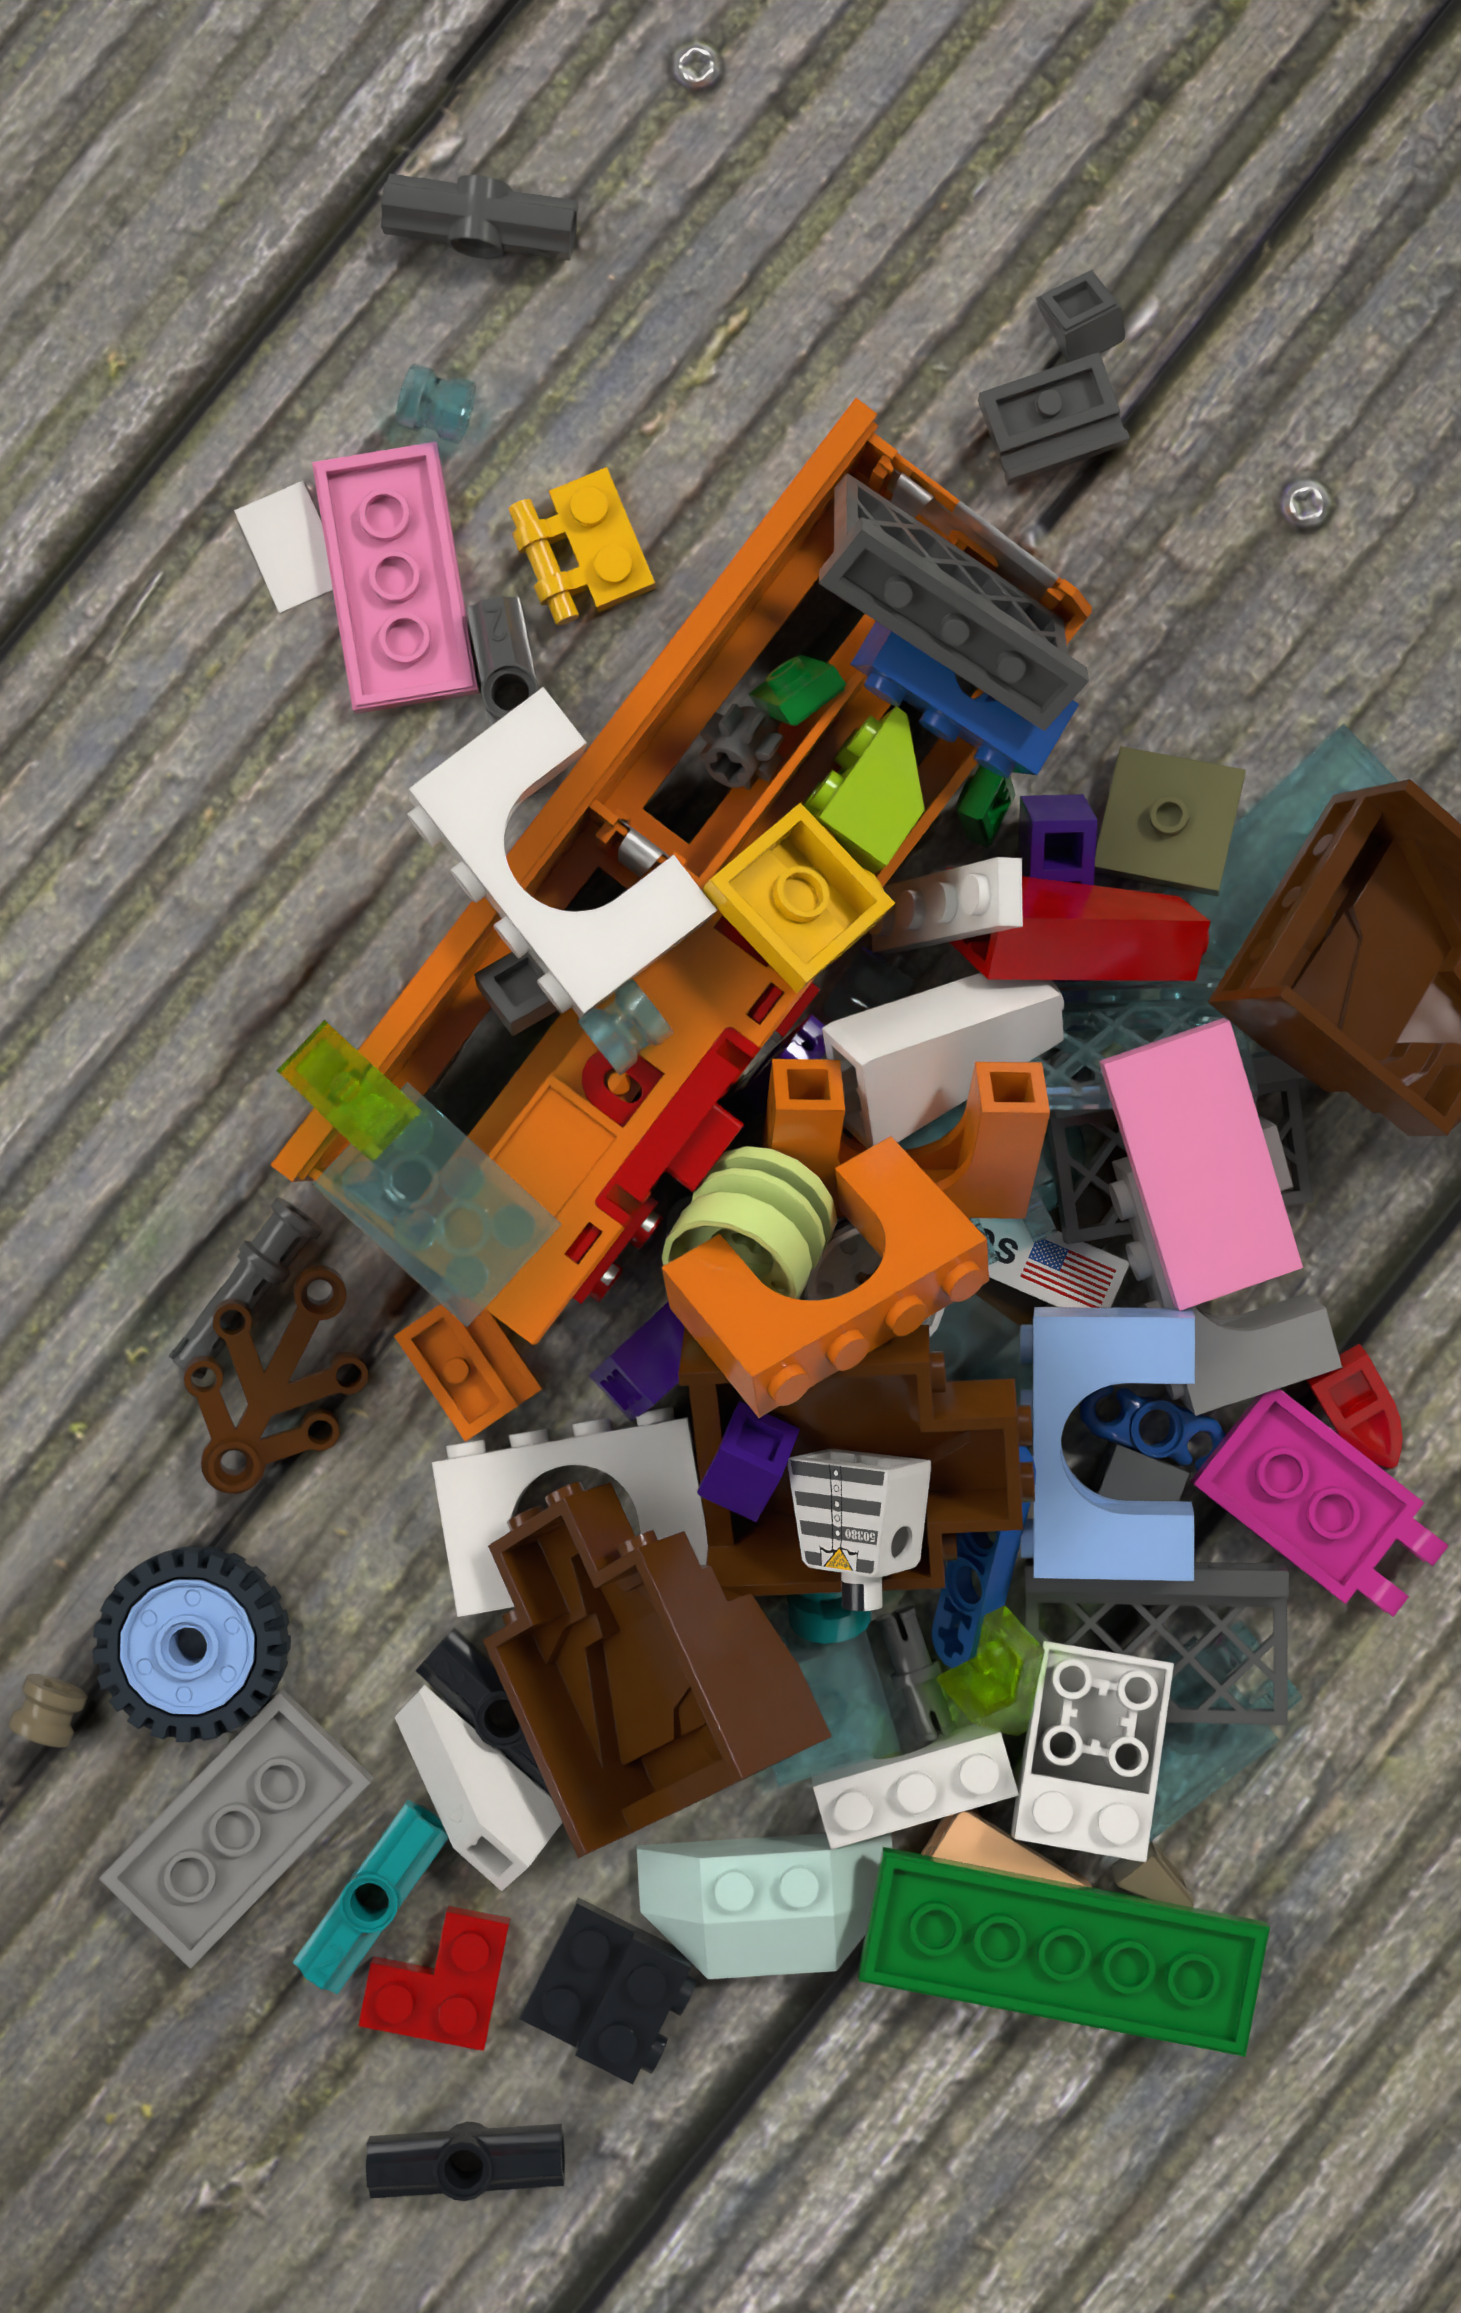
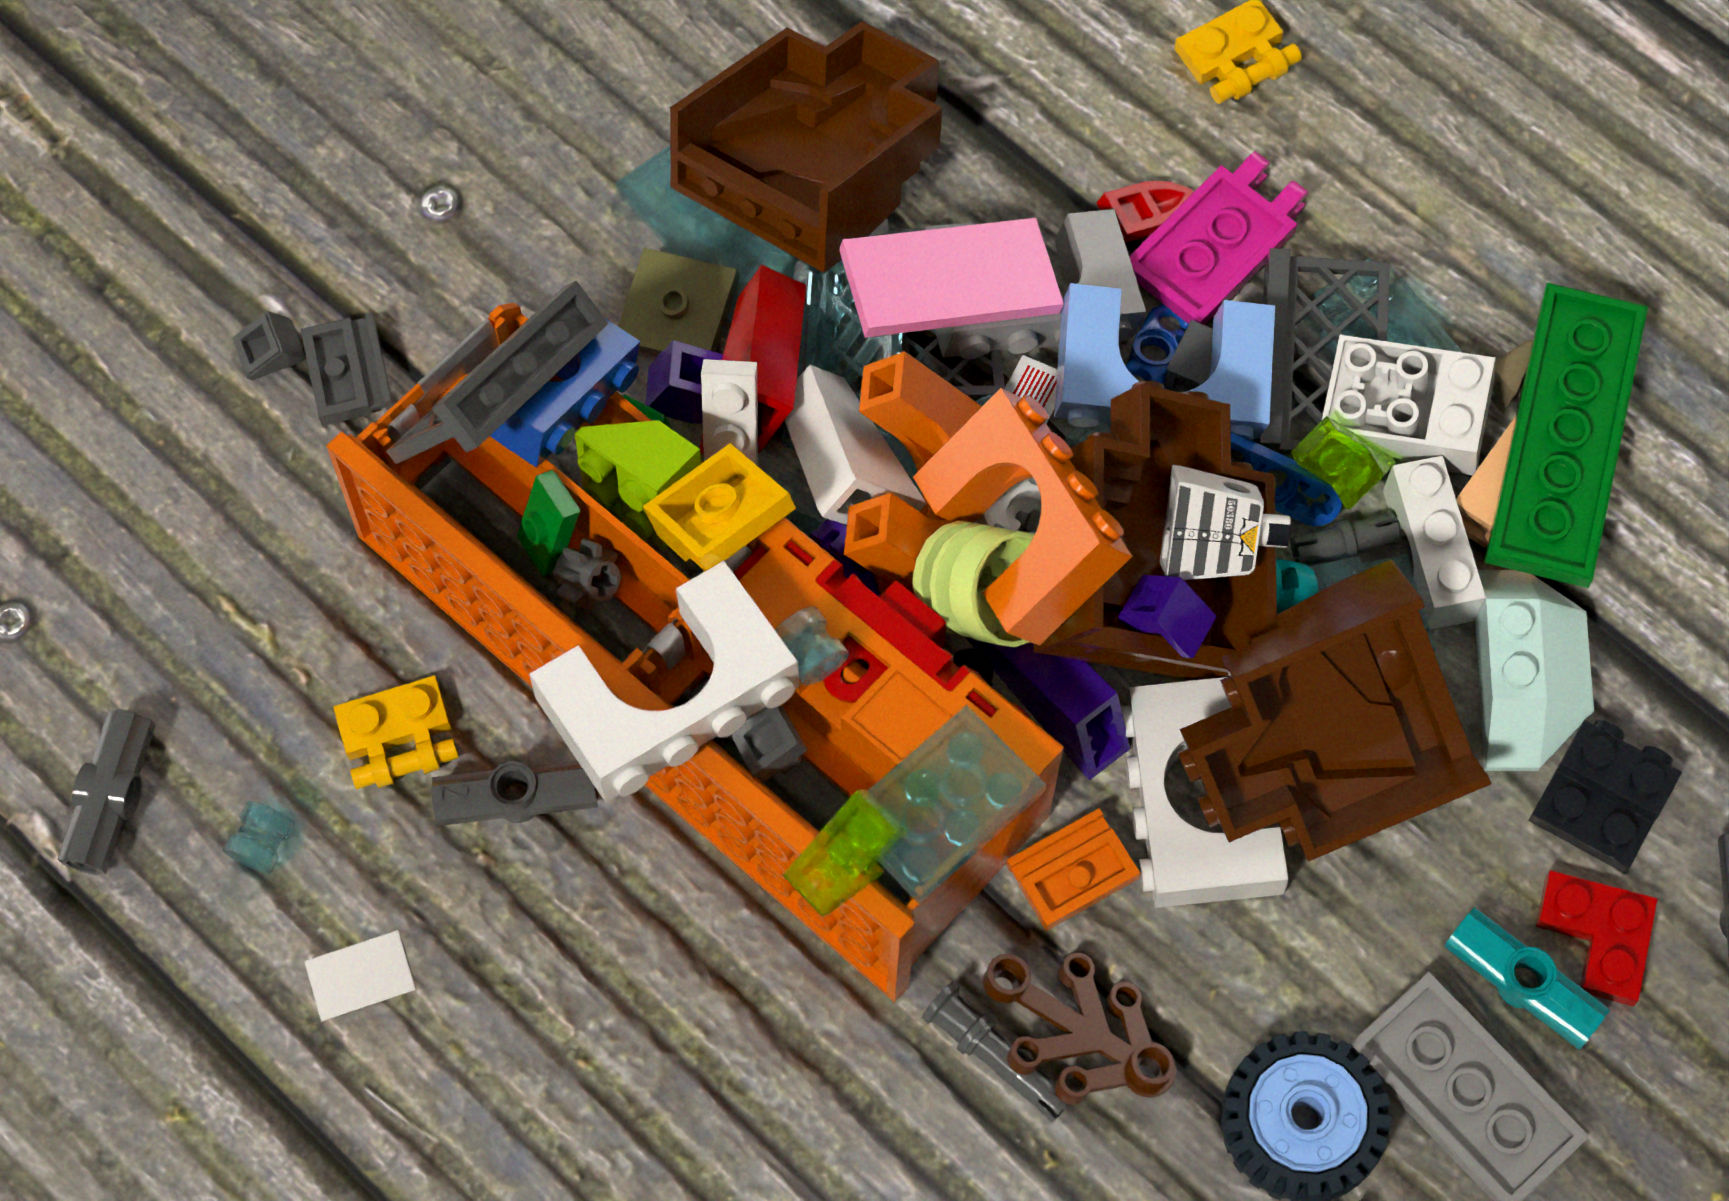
camera: 85 degrees left, 20 degrees down
bright pink tile [312,441,480,714] -> none
white slope [395,1685,562,1891] -> none
black piece [415,1627,551,1796] -> none

